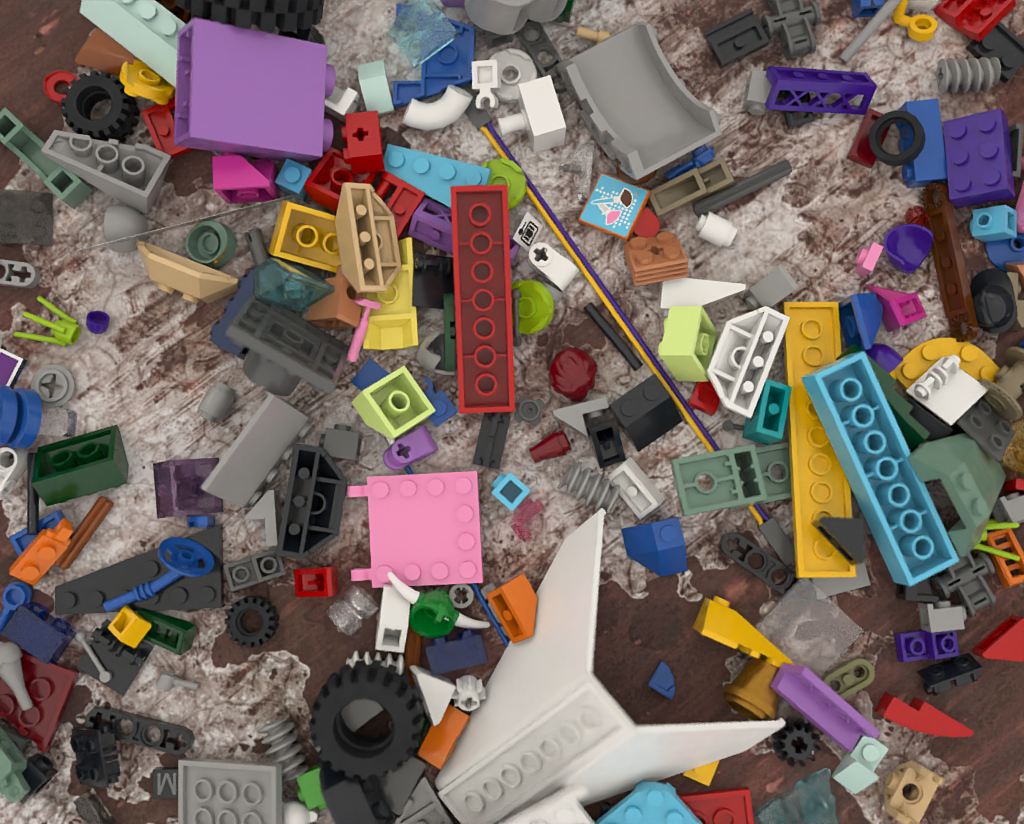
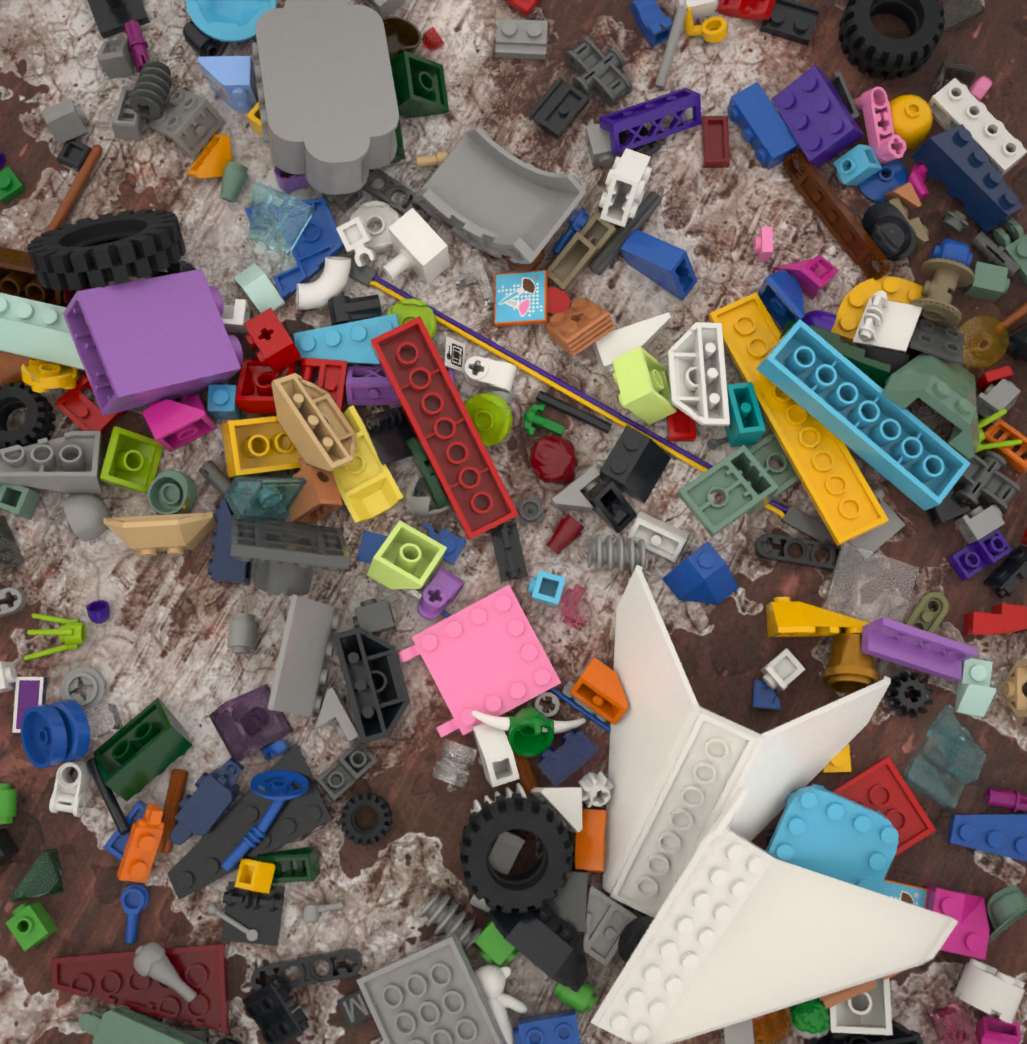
camera: 25 degrees left, 5 degrees down
clear blue brick [1,602,76,665] -> none
light grey sticker [78,195,294,252] -> none
red slope [294,566,339,597] -> none
bright pink piece [346,298,381,362] -> none
dark grey hinge [511,289,522,347] -> none
white brick [695,212,738,248] -> none
light grey slope [744,265,799,311] -> none
black slope [811,517,865,566] -> none
black tyre [868,110,926,167] -> none
dark purple helmet [883,224,934,274] -> none
clear red hinge [904,205,930,226] -> none
light grey piece [936,57,1001,94] -> none
none -> lime slope [100,426,163,494]
none -> dark blue hinge [169,757,245,846]
none -> black piece [328,294,382,326]
none -> green piece [524,403,565,437]
none -> white brick [599,148,652,227]
none -> blue slope [620,229,698,301]
none -> white bracket [760,648,805,691]

